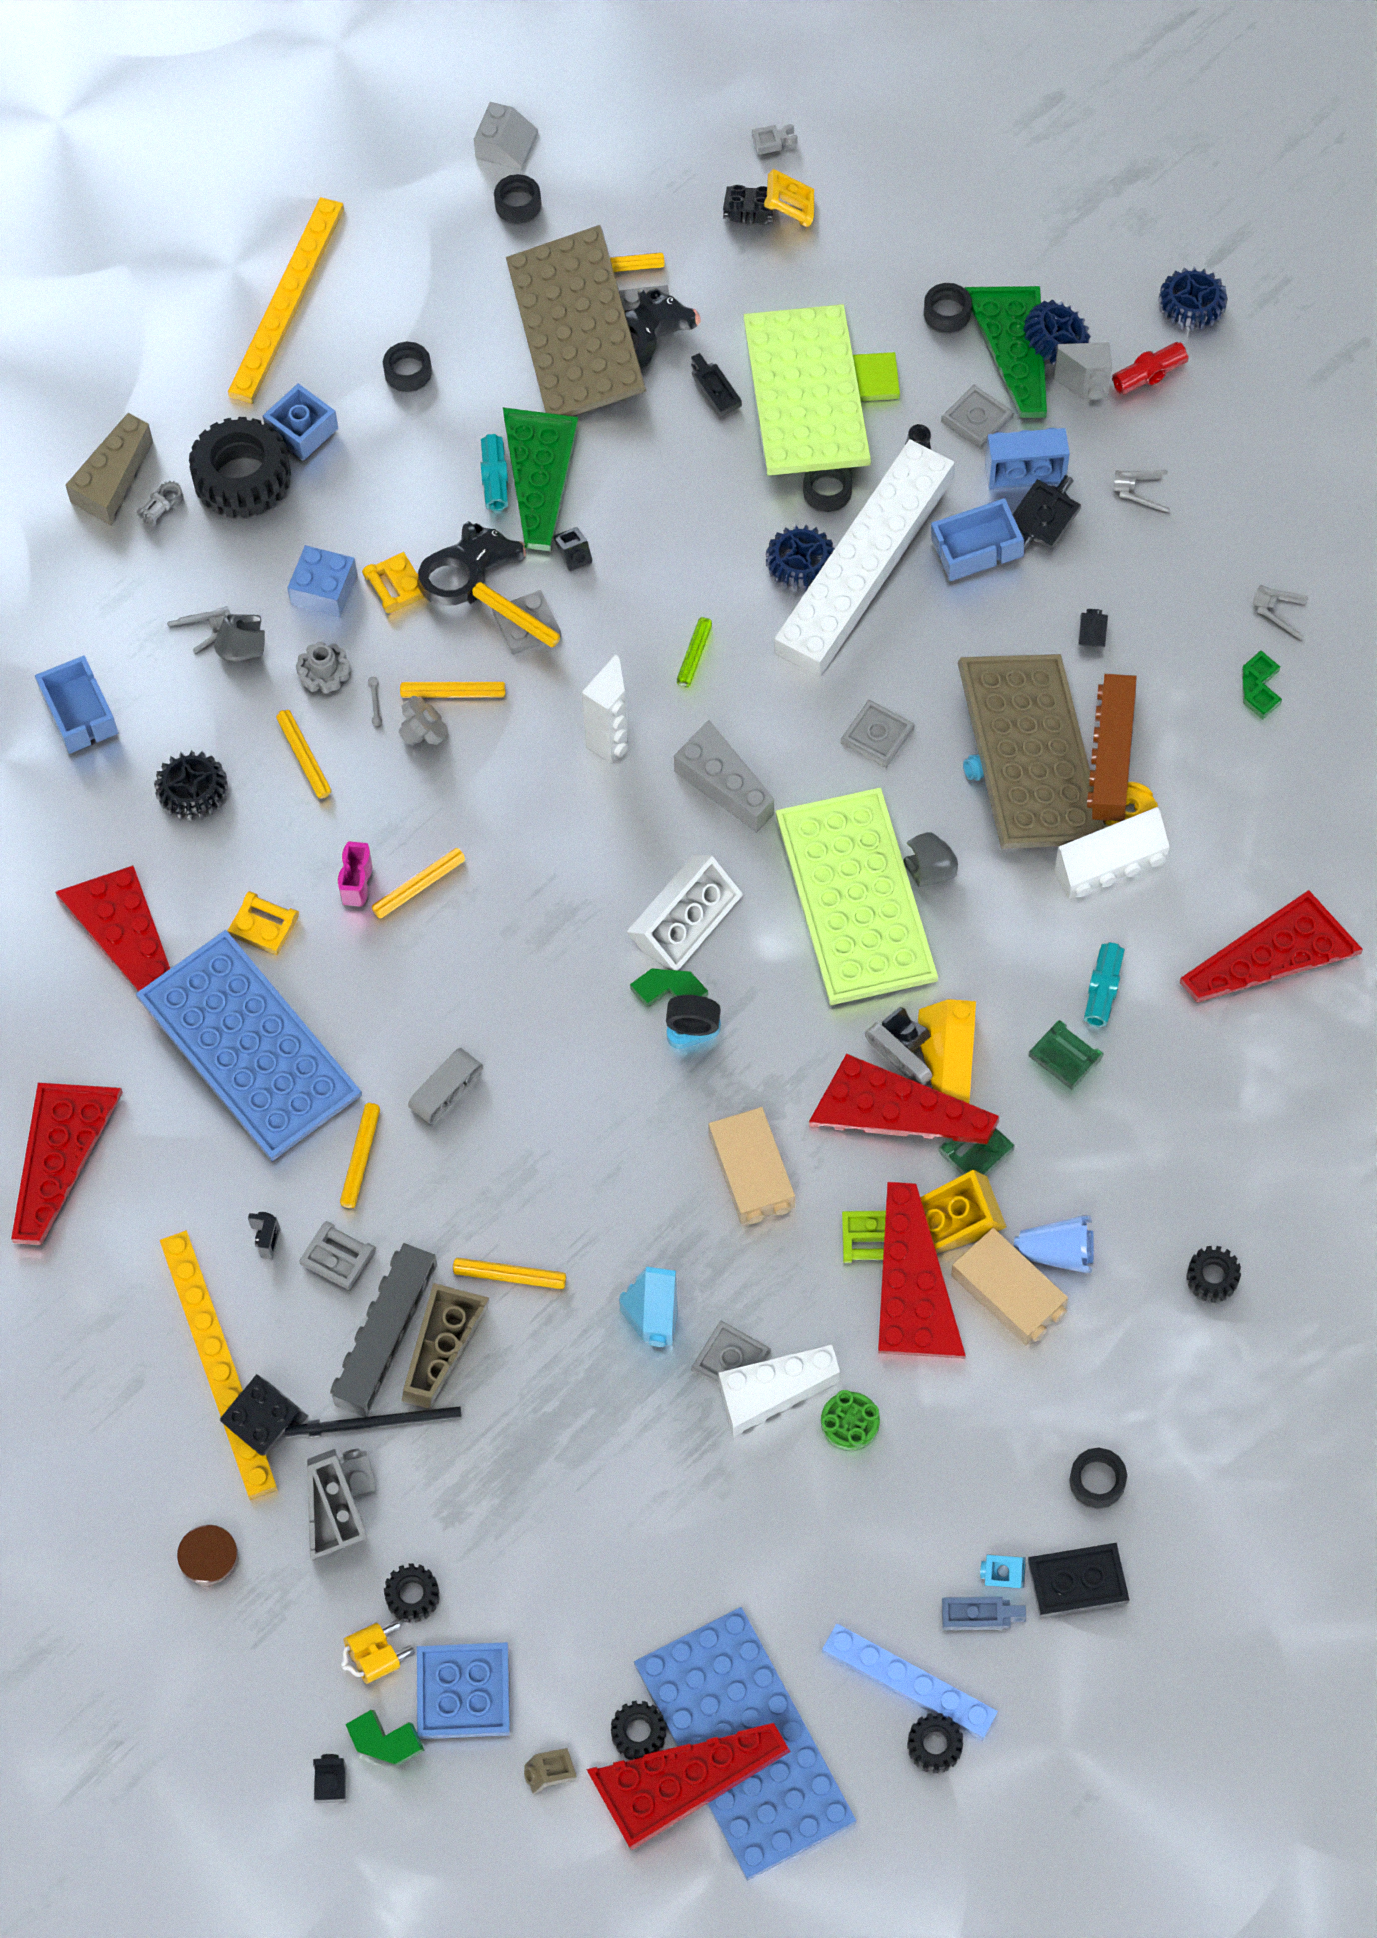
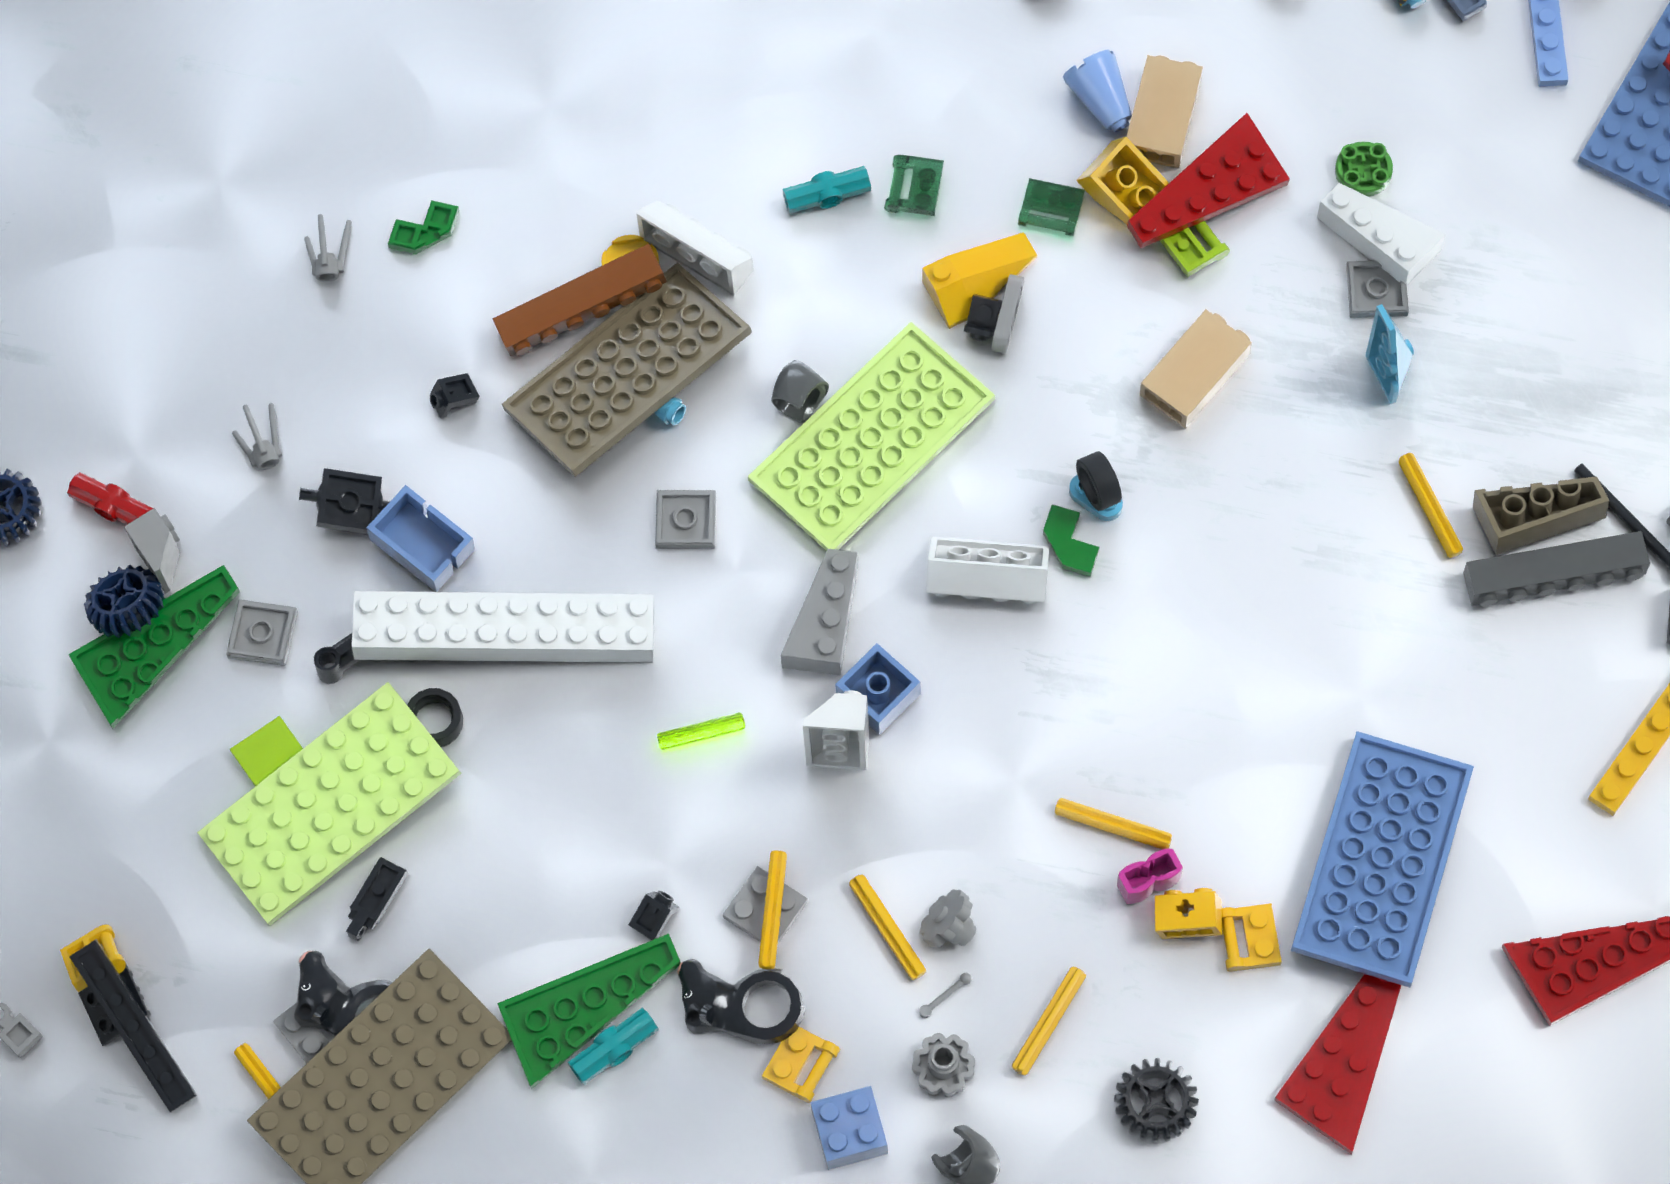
camera: 120 degrees left, 5 degrees up
black bracket [248,1212,280,1260] -> none
light grey plate [299,1221,376,1291] -> none
yellow axle [340,1103,380,1209] -> none
light grey beam [408,1048,483,1124] -> none
dark blue gear [766,524,835,592] -> none
red wing [808,1053,1000,1144] -> none
black tyre [923,283,972,333] -> none
medium blue brick [985,428,1070,490] -> none
red wing [1179,890,1363,1003] -> none
none -> black tile [69,939,197,1112]
none -> medium blue brick [835,643,921,735]
none -> yellow brick [1155,888,1222,939]

